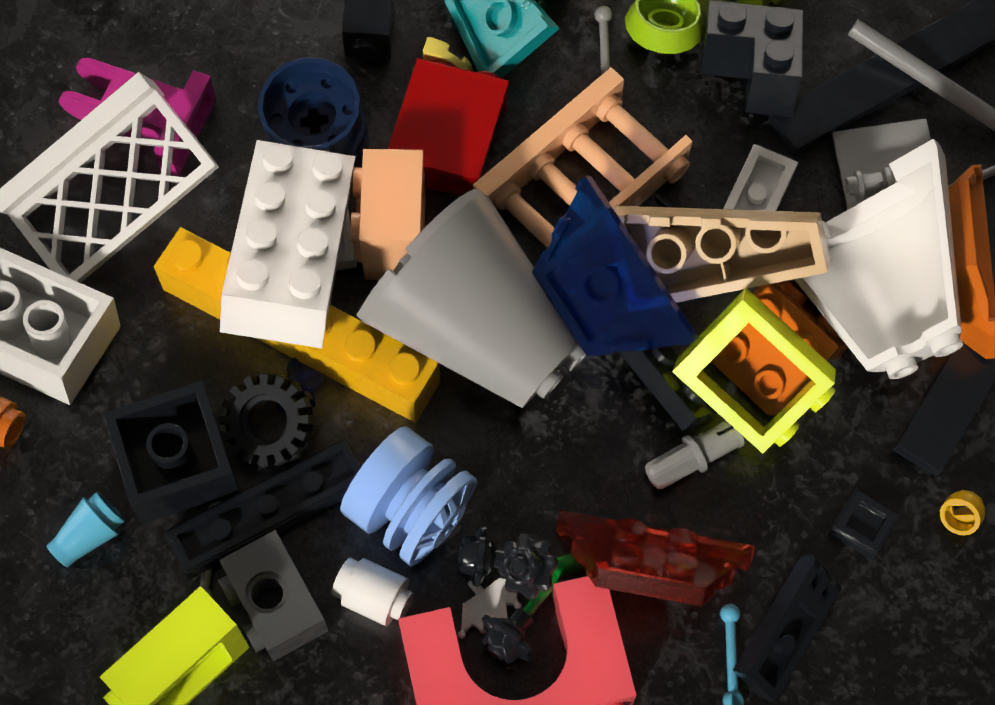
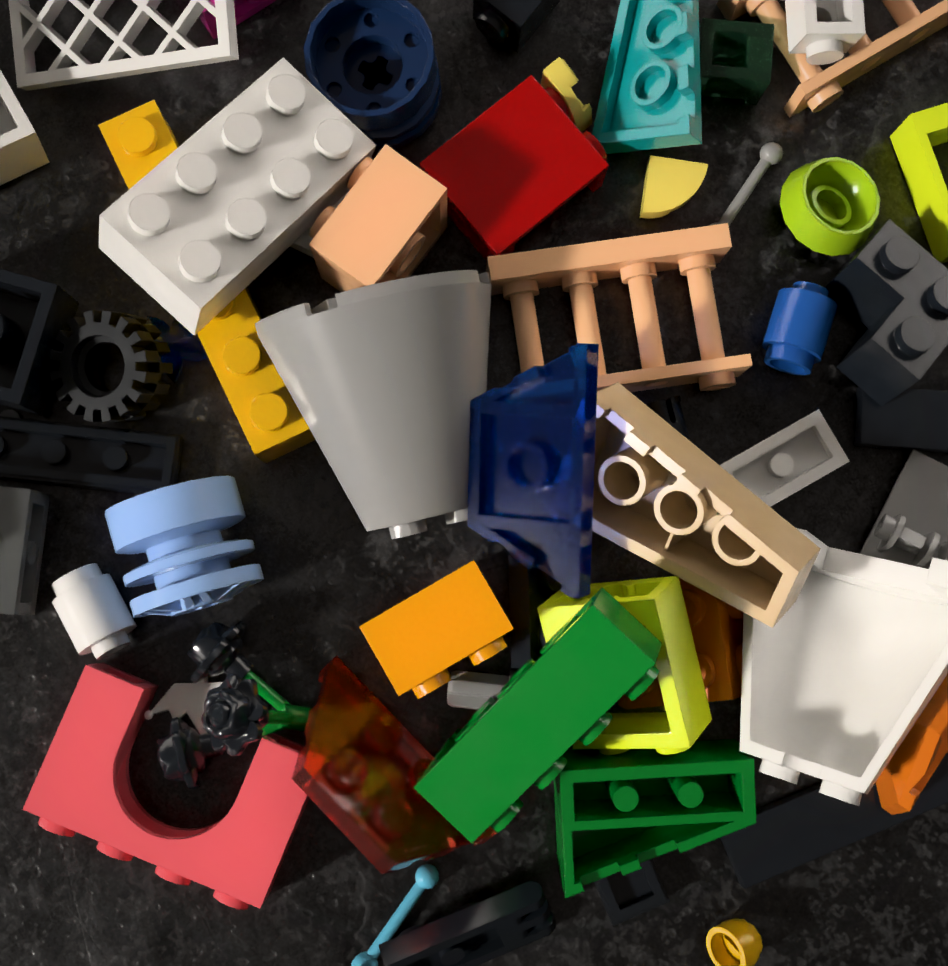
camera: 25 degrees right, 15 degrees up
none -> light orange brick [359,560,514,699]
none -> green wedge [414,587,662,844]
none -> green wedge [554,739,756,899]
none -> light yellow tile [639,155,708,219]
none -> blue brick [762,281,838,375]

